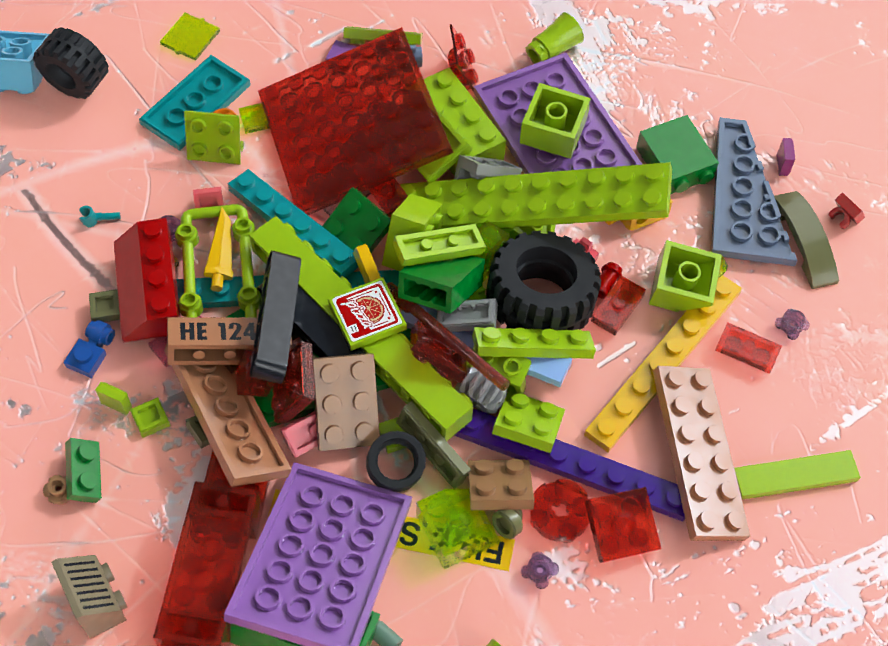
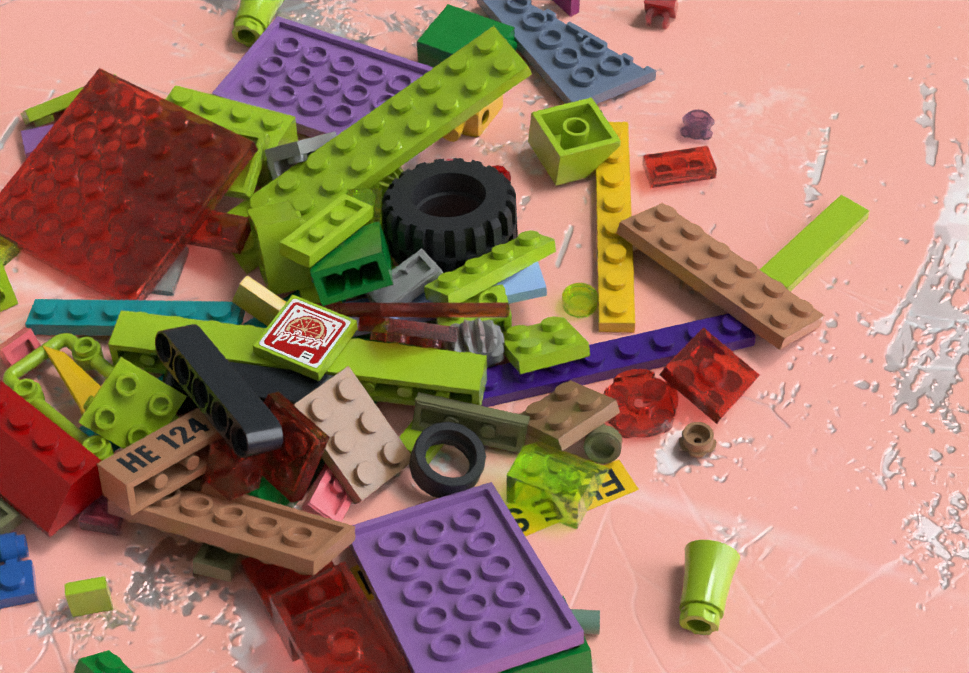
camera: 35 degrees left, 10 degrees down
lime tile [130,397,171,438] -> none
green plate [322,187,391,253] -> none
clear red hinge [447,24,479,92] -> none
lime brick [519,83,591,159] -> none
clear purple plate [521,552,559,589] -> none
clear red plate [591,276,646,336] -> none
olive slope [774,191,839,289] -> none
none -> lime hinge [78,357,187,449]
none -> clear neon green tile [562,283,598,318]
none -> medium nougat plate [679,422,717,458]

